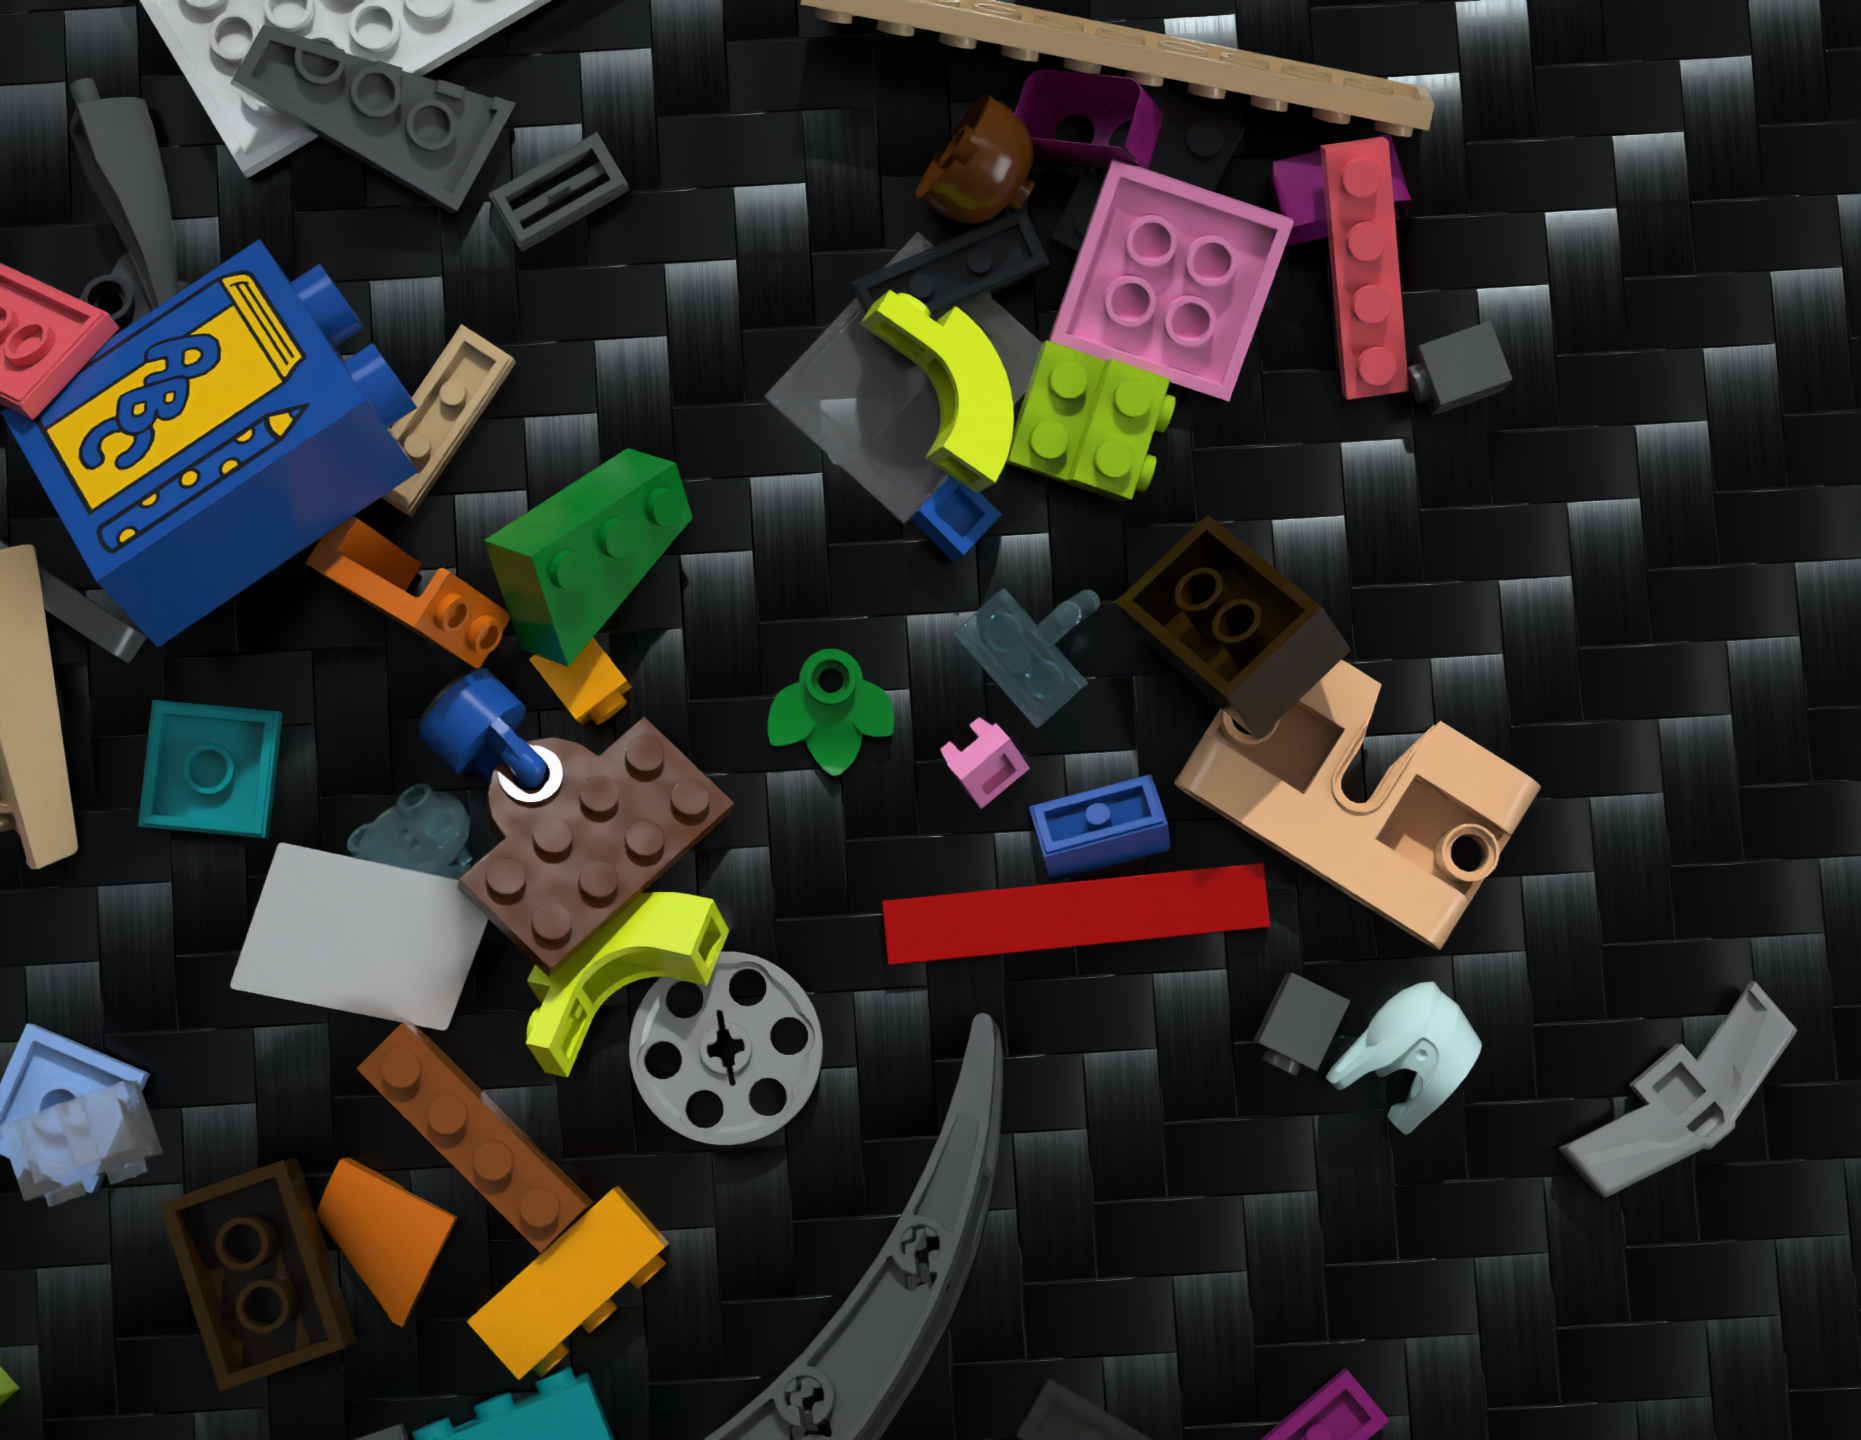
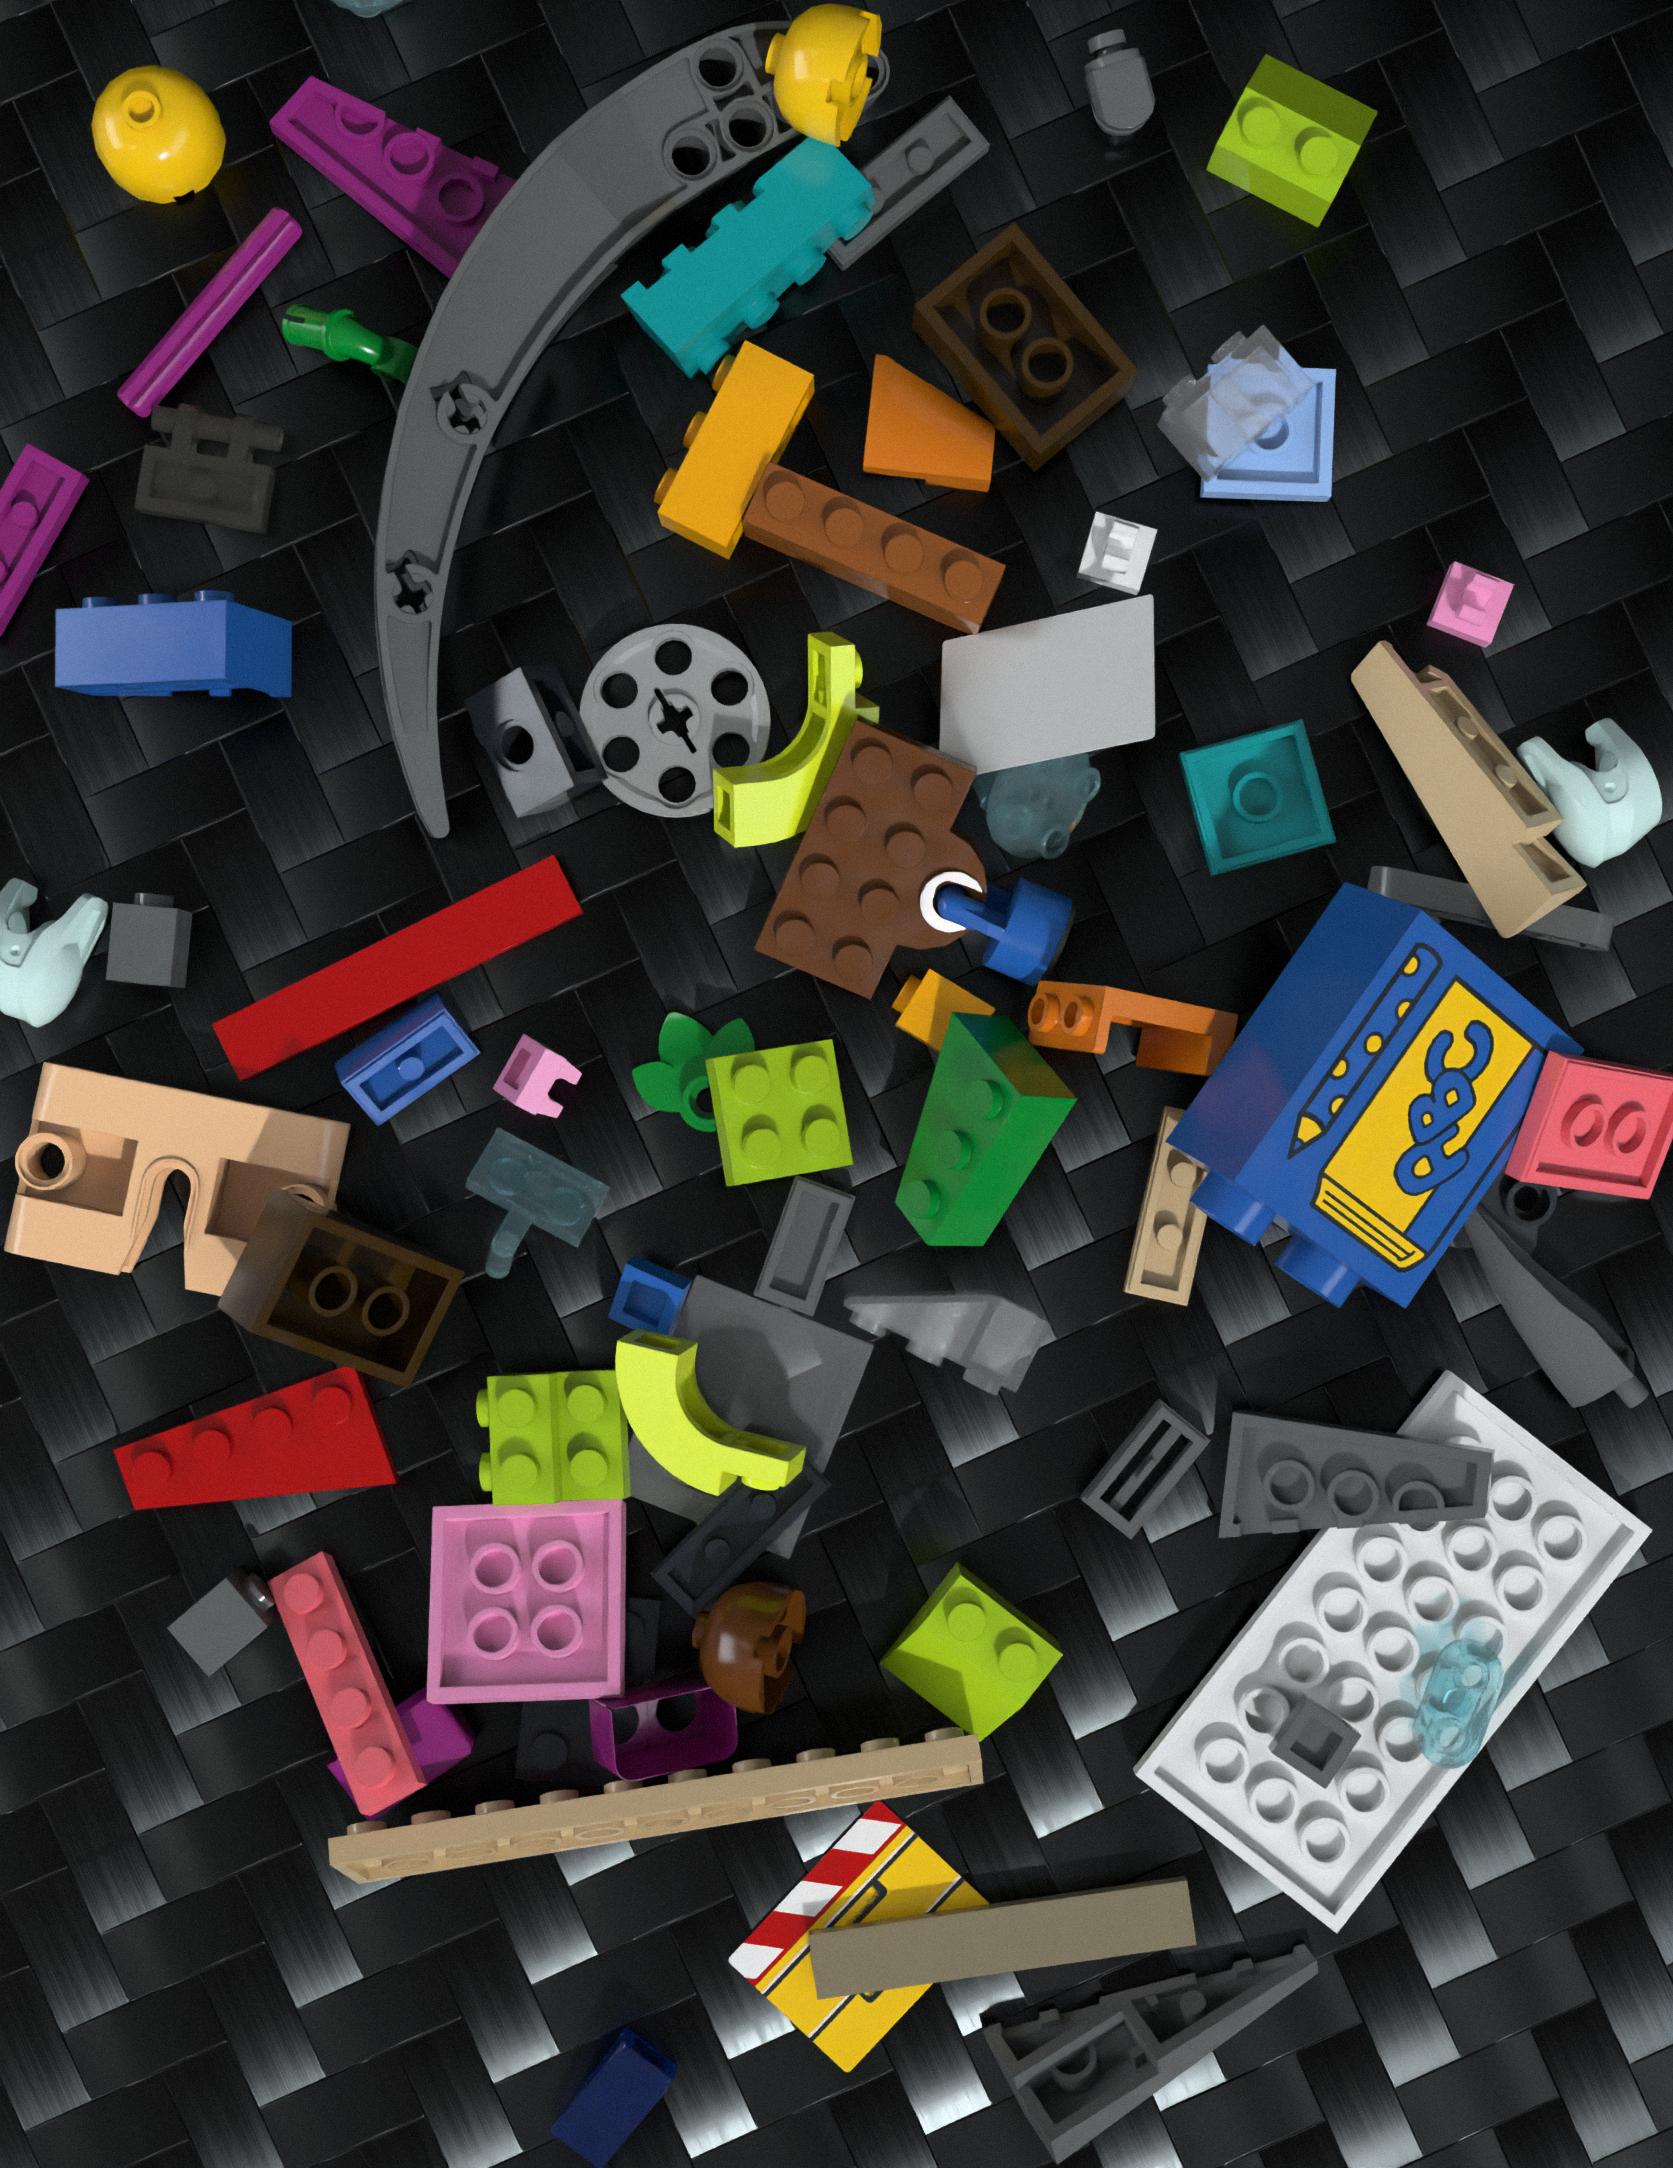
camera: 155 degrees right, 5 degrees up
none -> blue wedge [55,590,292,697]
none -> red wing [113,1366,400,1510]
none -> black brick [464,662,608,818]
none -> lime plate [705,1039,853,1186]
none -> dark grey tile [753,1175,856,1316]
none -> clear slope [843,1290,1051,1395]
none -> lime slope [880,1562,1063,1742]
none -> white tile [1076,512,1157,595]

